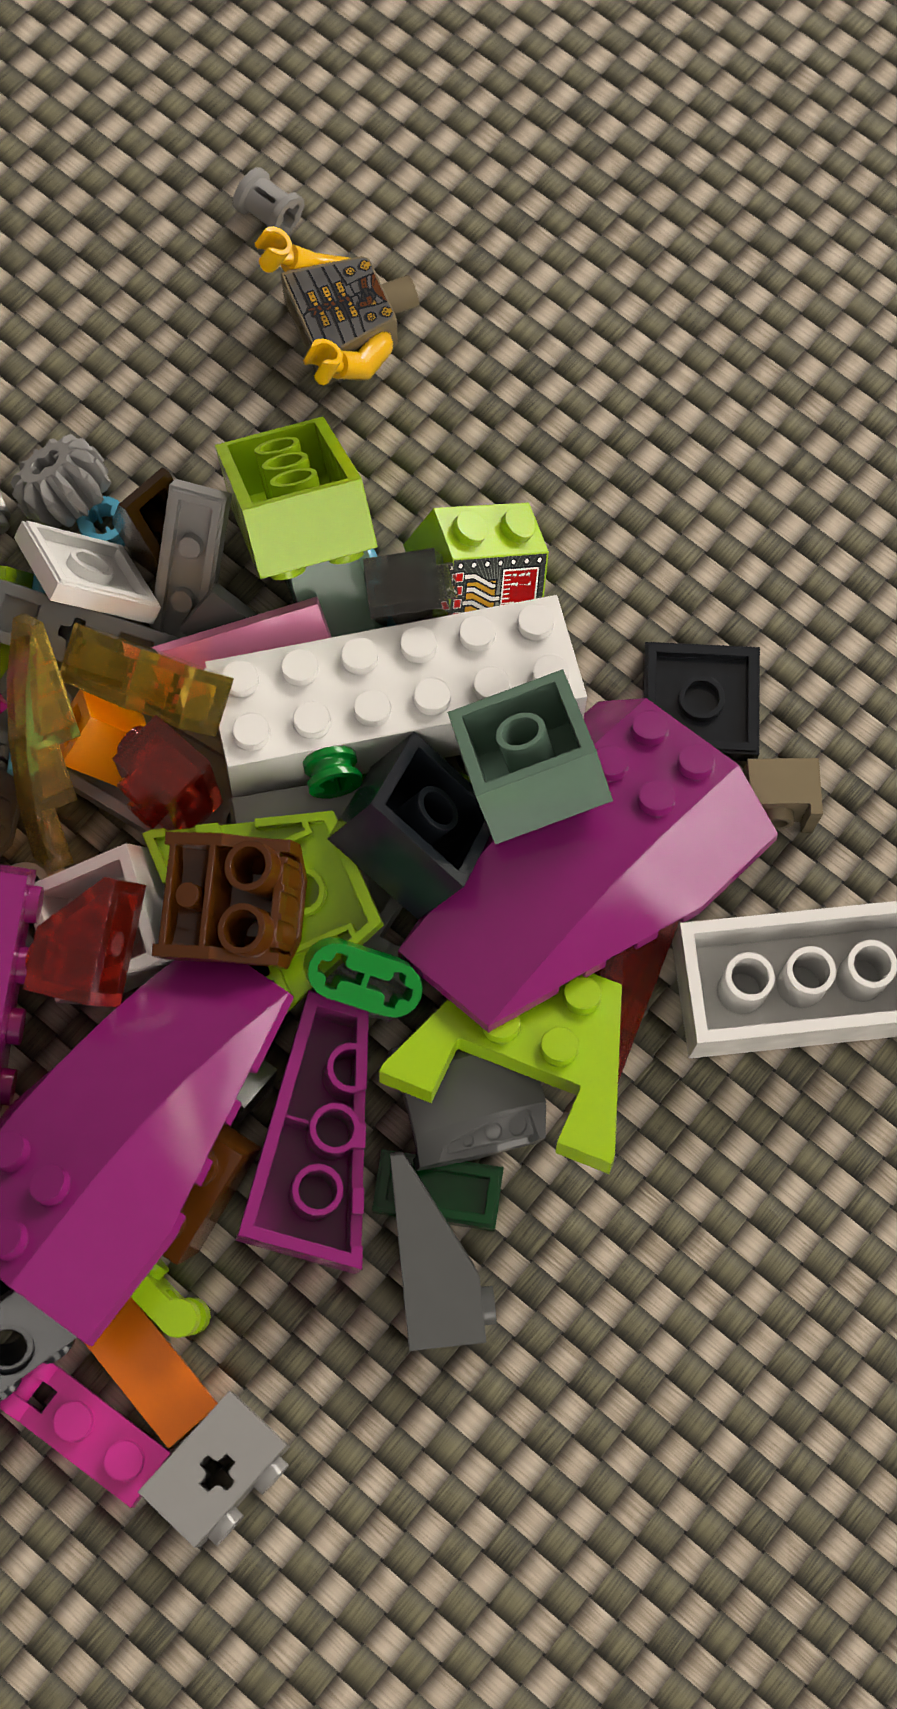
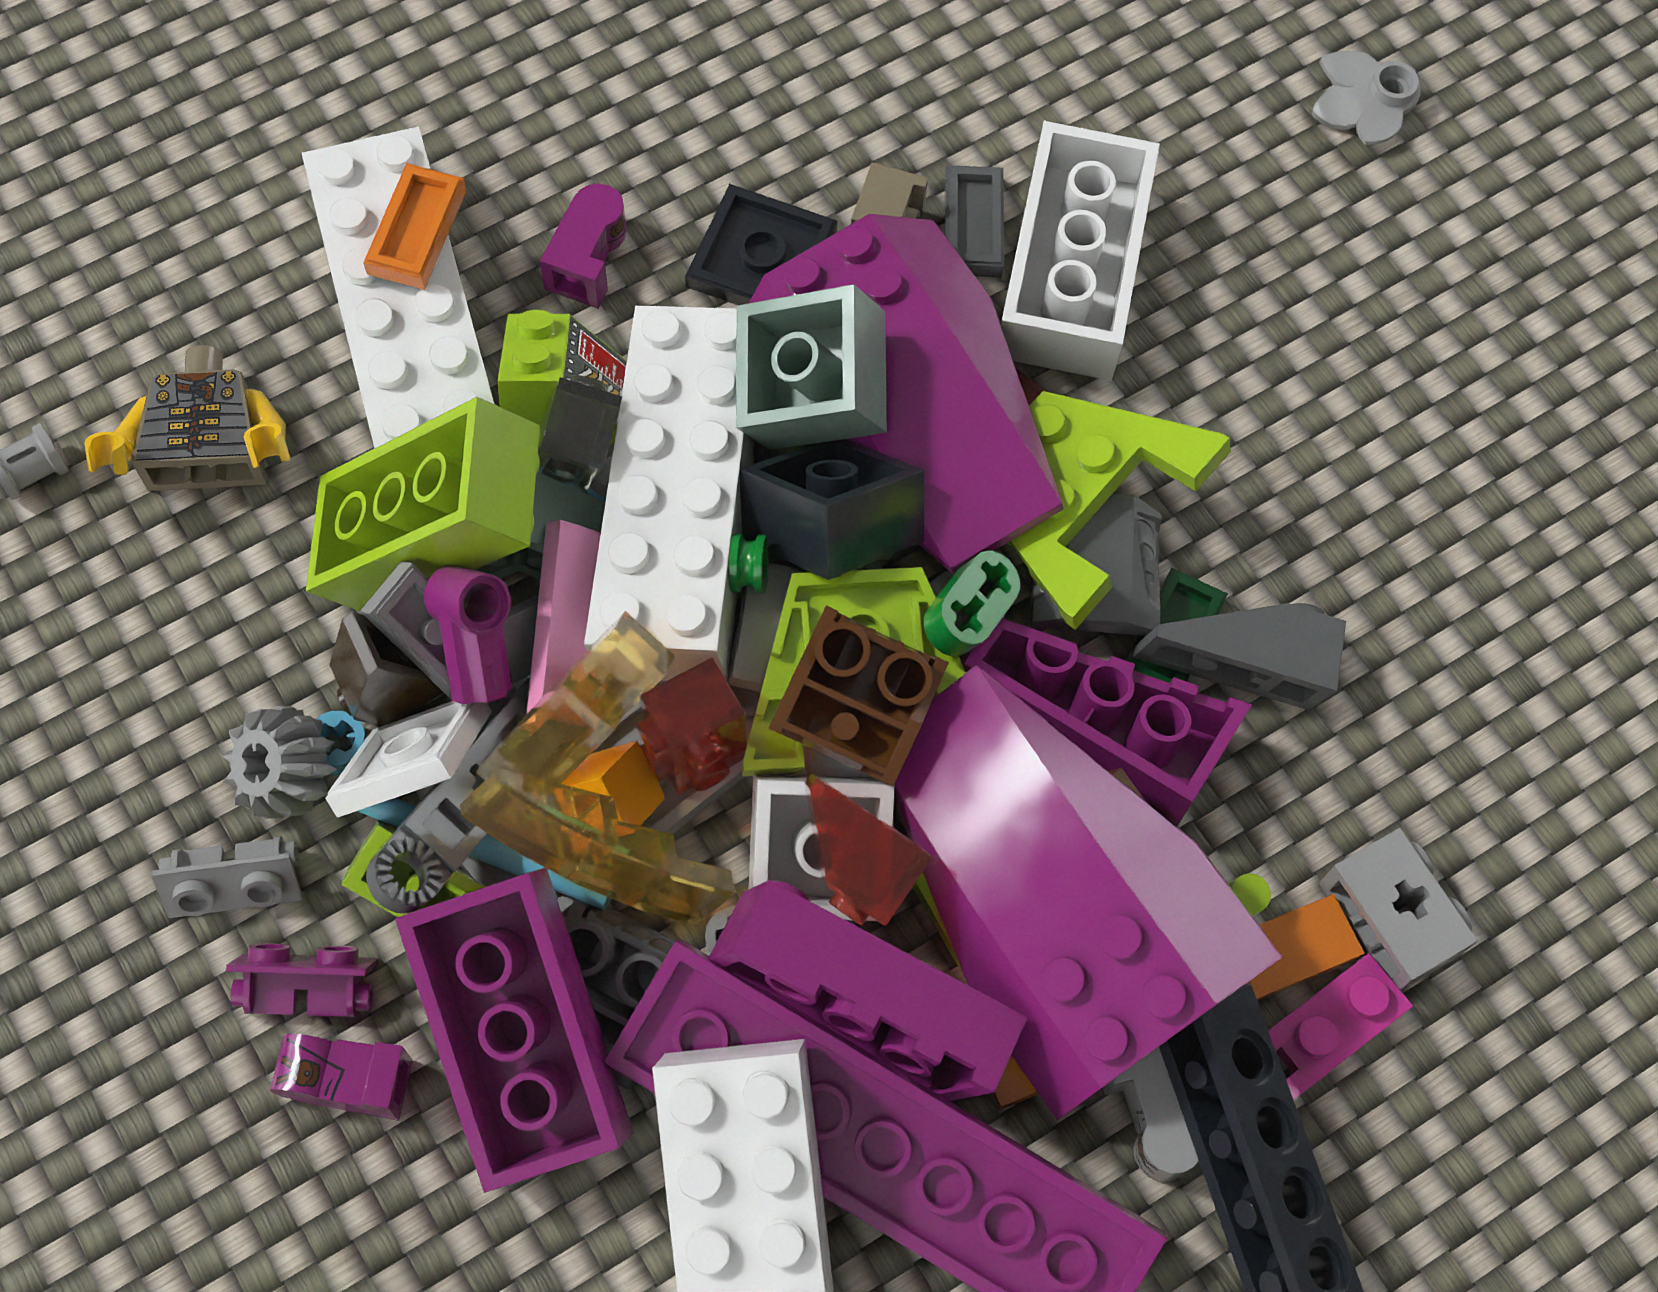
camera: 75 degrees left, 5 degrees down
none -> white brick [302,127,494,448]
none -> orange tile [363,163,467,290]
none -> magenta piece [424,565,512,705]
none -> magenta leg [540,183,627,309]
none -> dark grey tile [944,165,1004,277]

